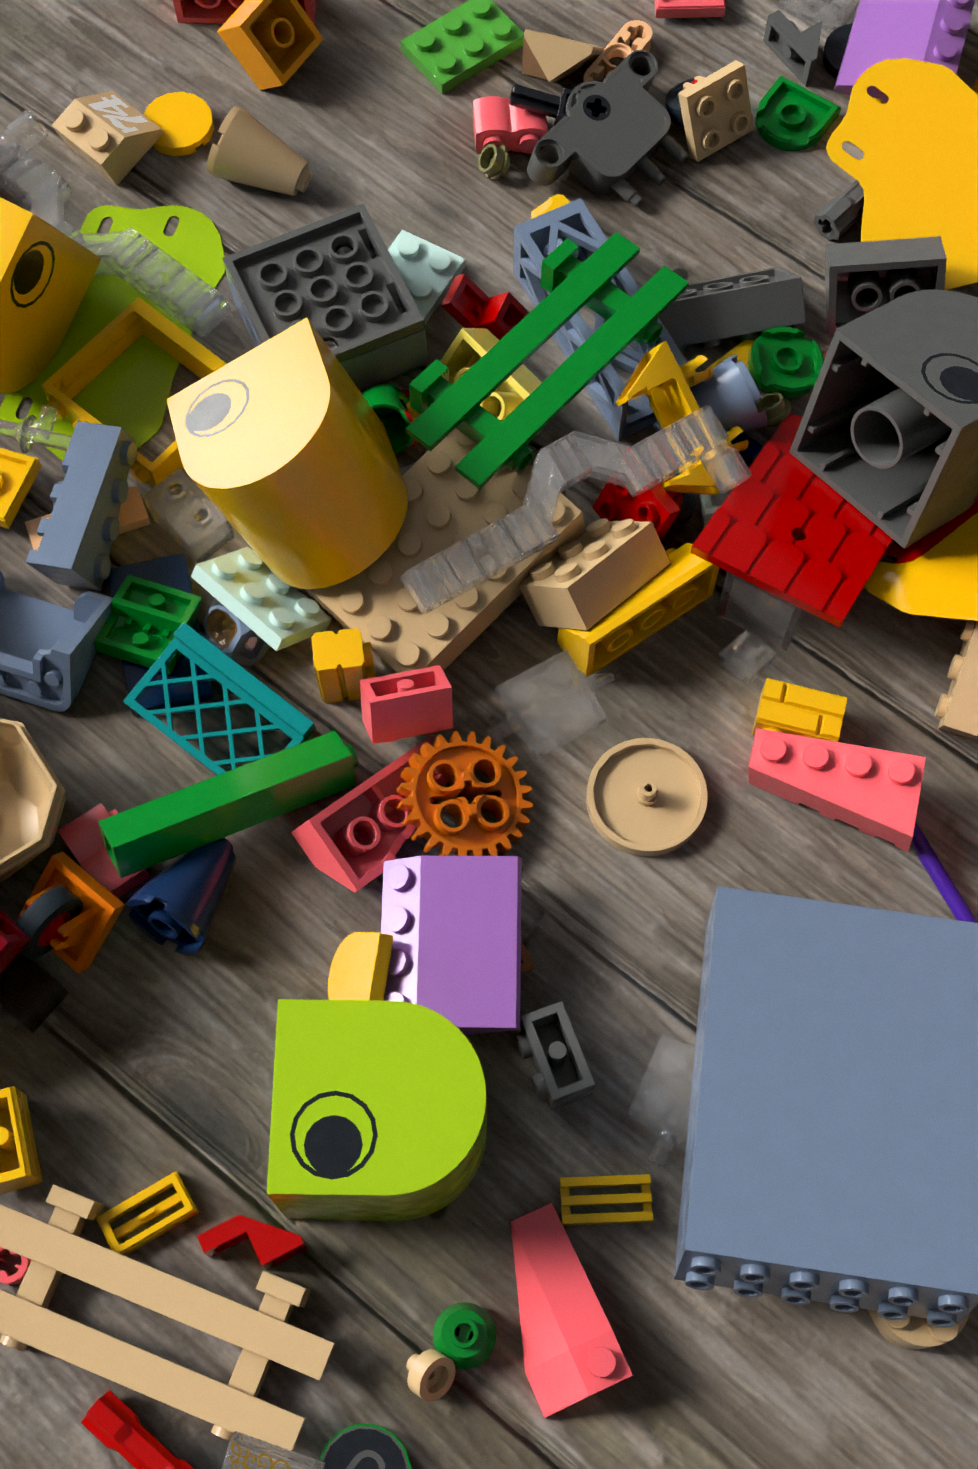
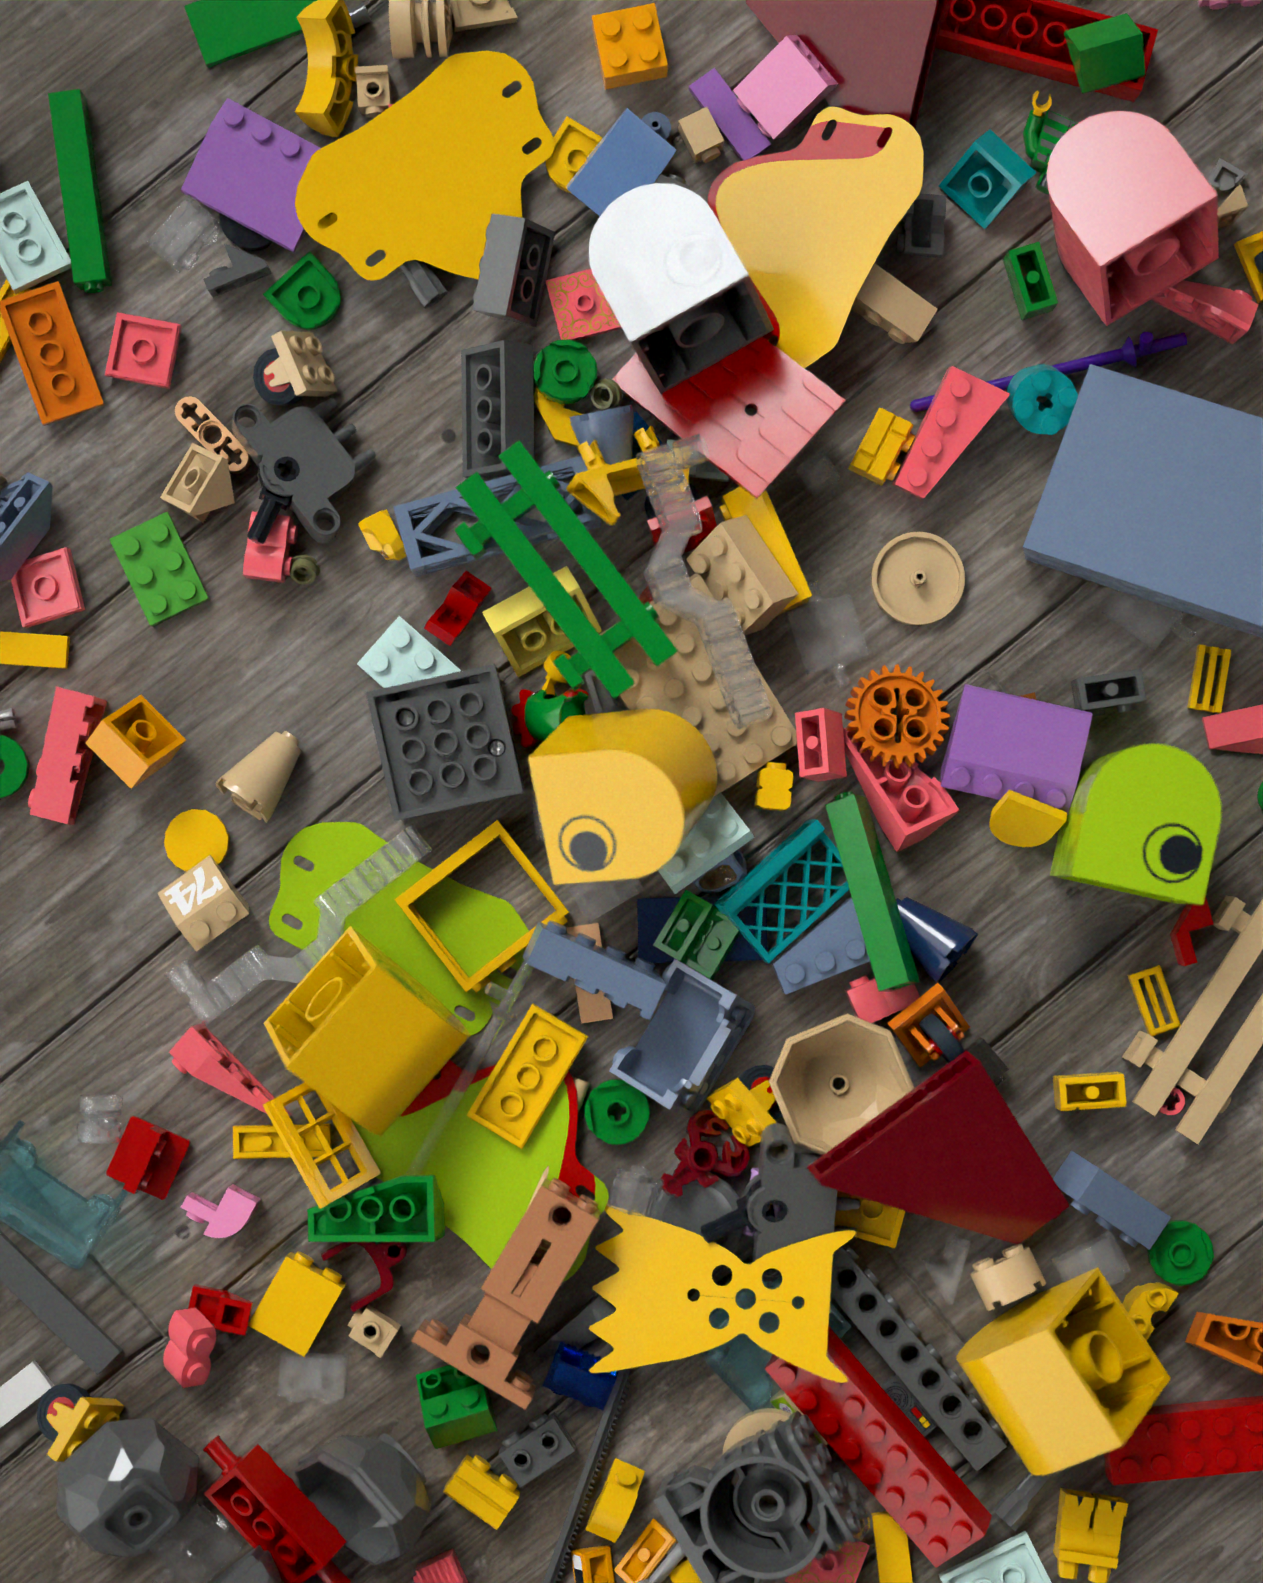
camera: 80 degrees left, 20 degrees up
none -> sand blue wedge [771,898,870,995]
none -> teal brick [1007,364,1078,435]

